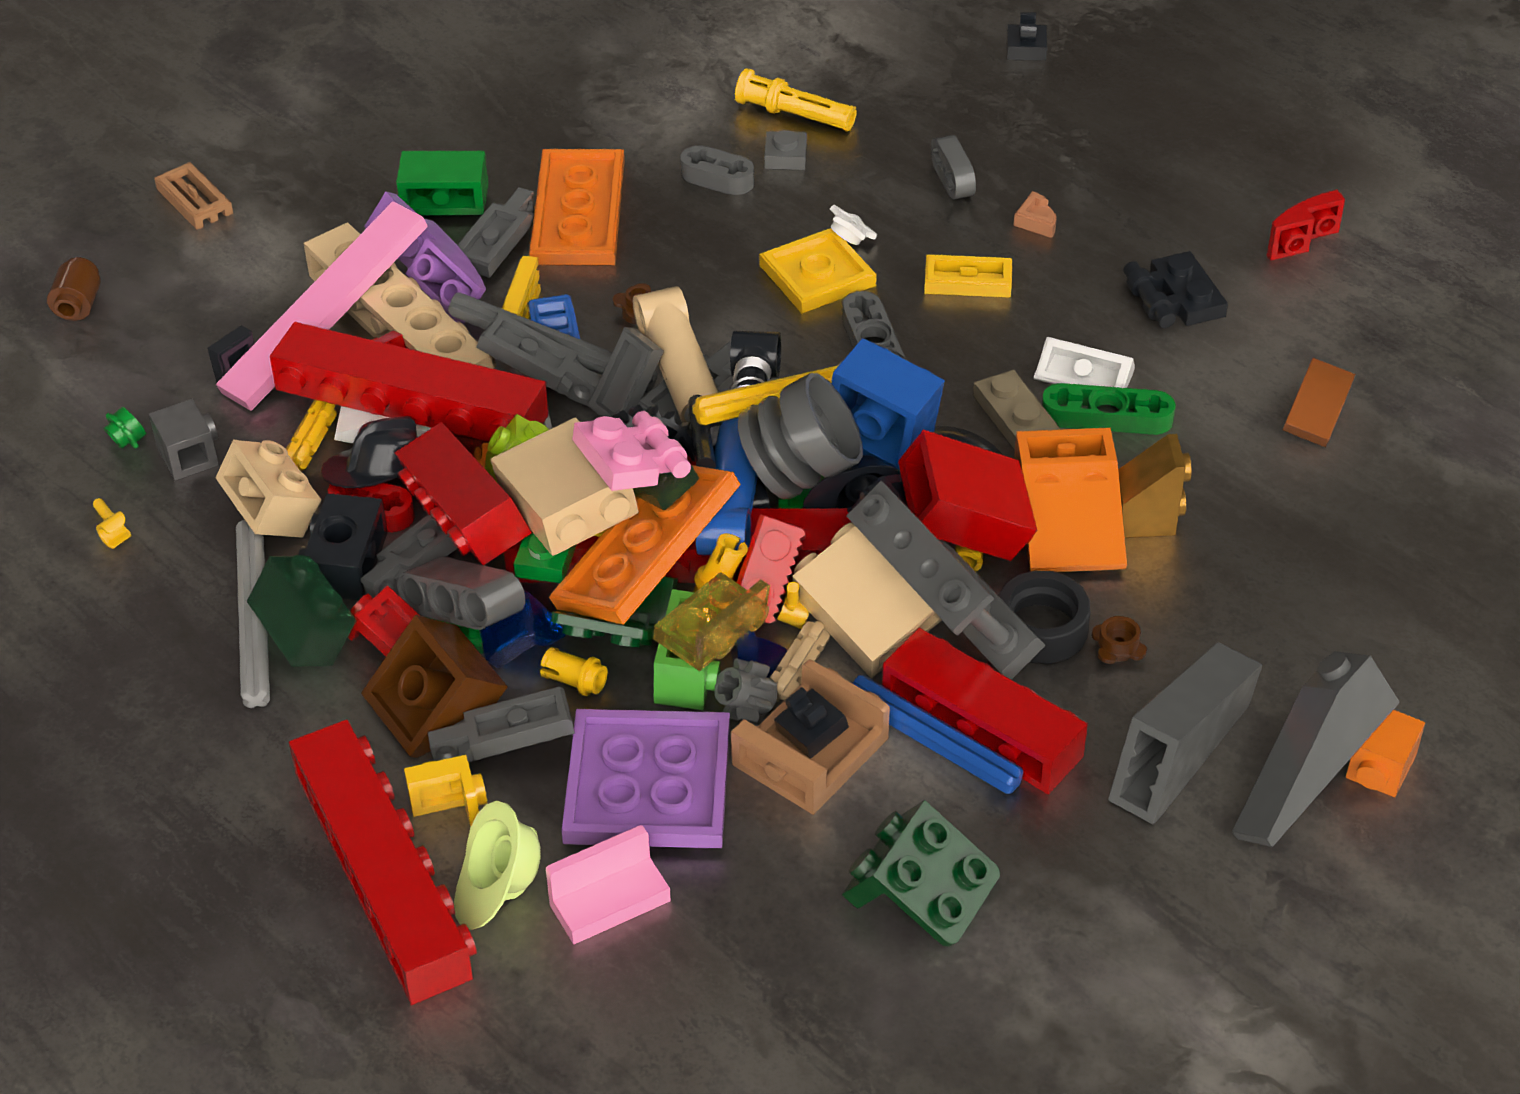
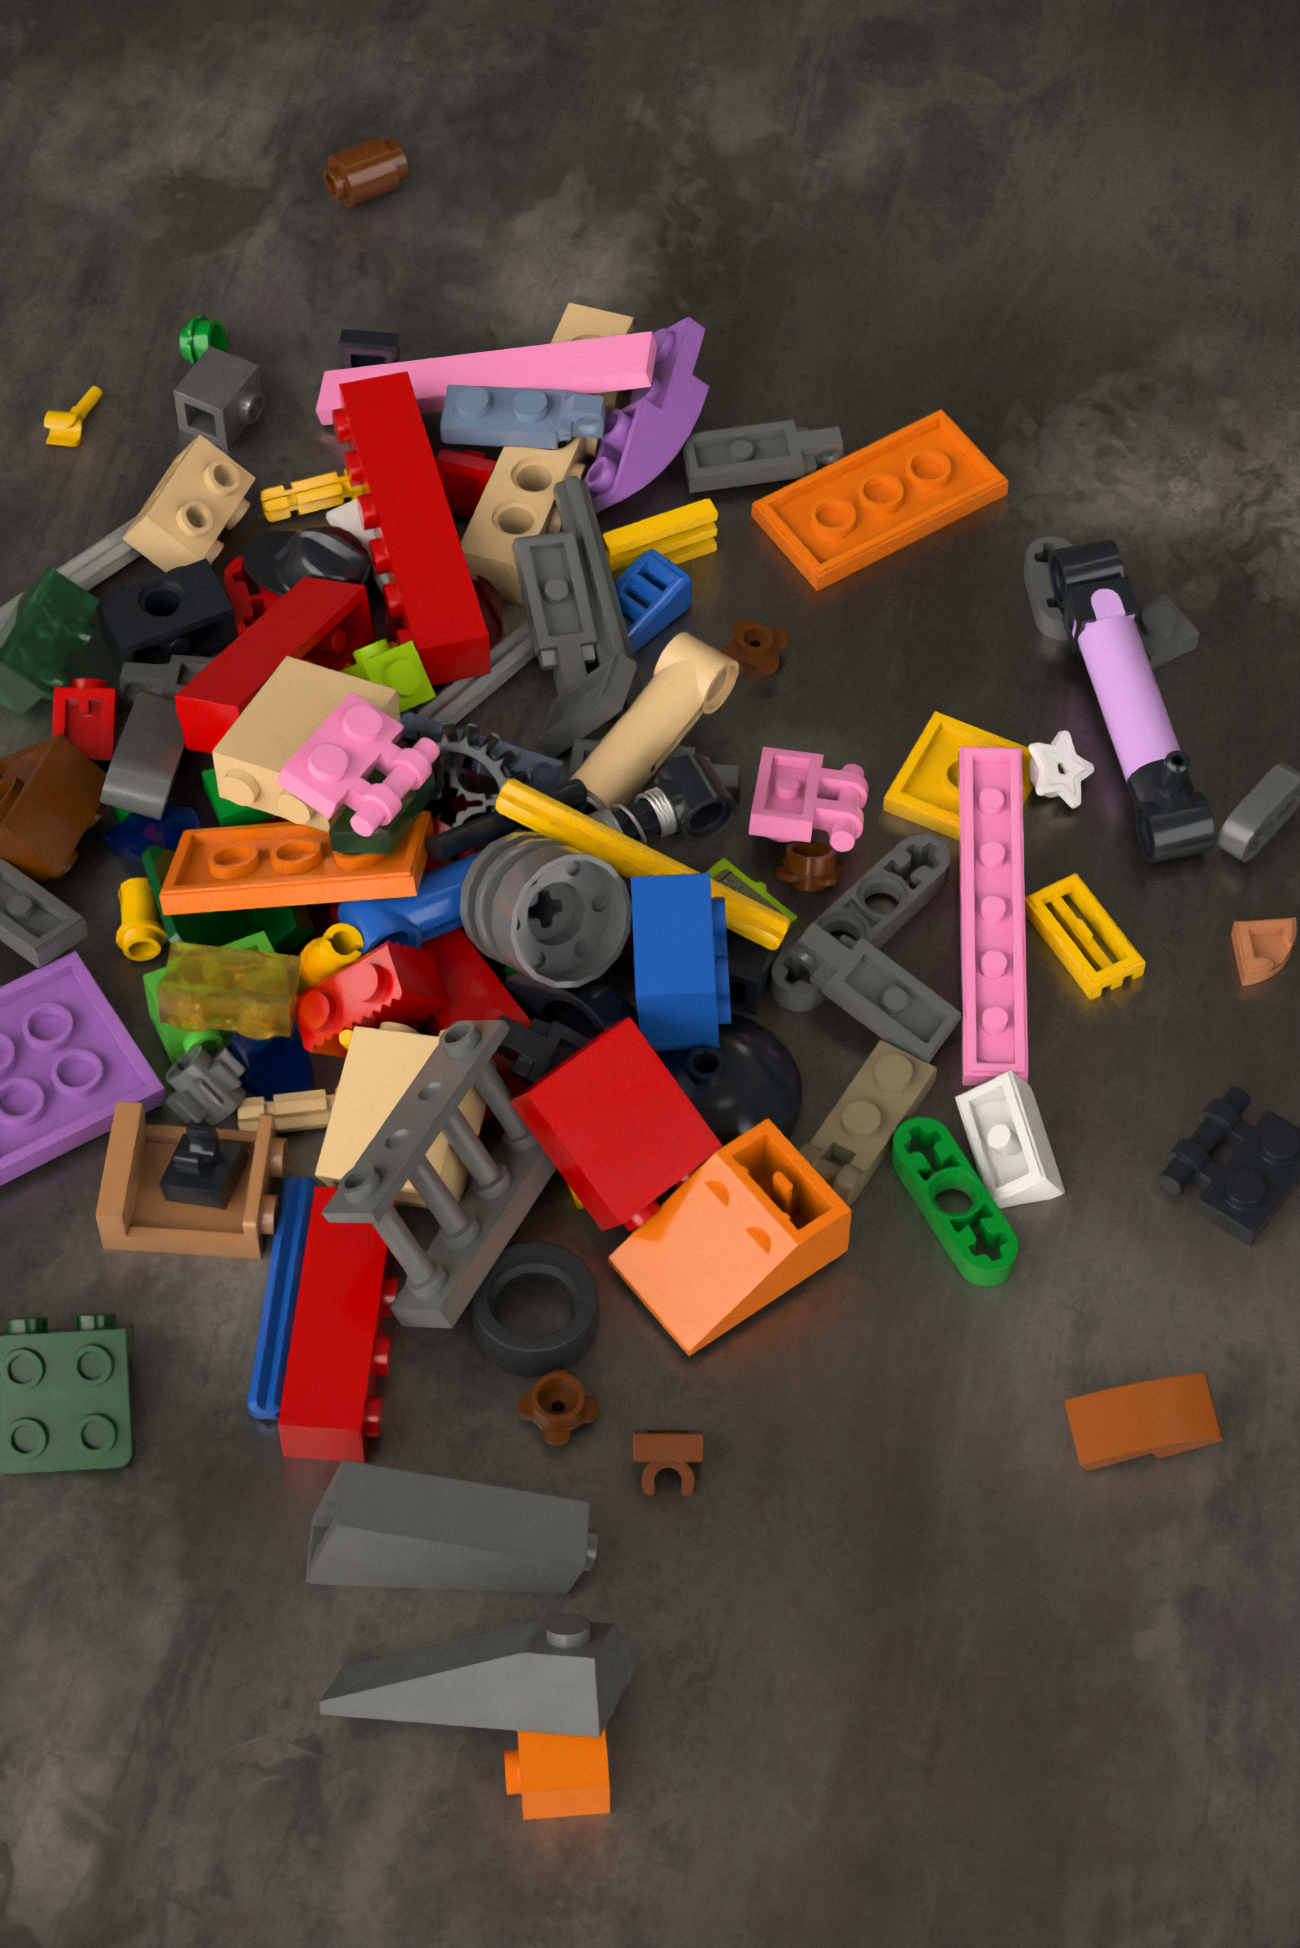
camera: 55 degrees right, 10 degrees up
medium nougat tile [154,162,233,230] -> none
green brick [396,151,488,215] -> none
yellow pin [735,68,857,132] -> none
pearl gold slope [1118,434,1192,538] -> none
none -> sand blue hinge [440,385,606,449]
none -> reddish brown tile [633,1429,703,1496]
none -> bright pink plate [748,747,869,852]
none -> reddish brown plate [776,841,844,892]
none -> dark grey hinge [789,921,963,1063]
none -> bright pink tile [958,746,1028,1086]
none -> piece [1048,539,1215,863]

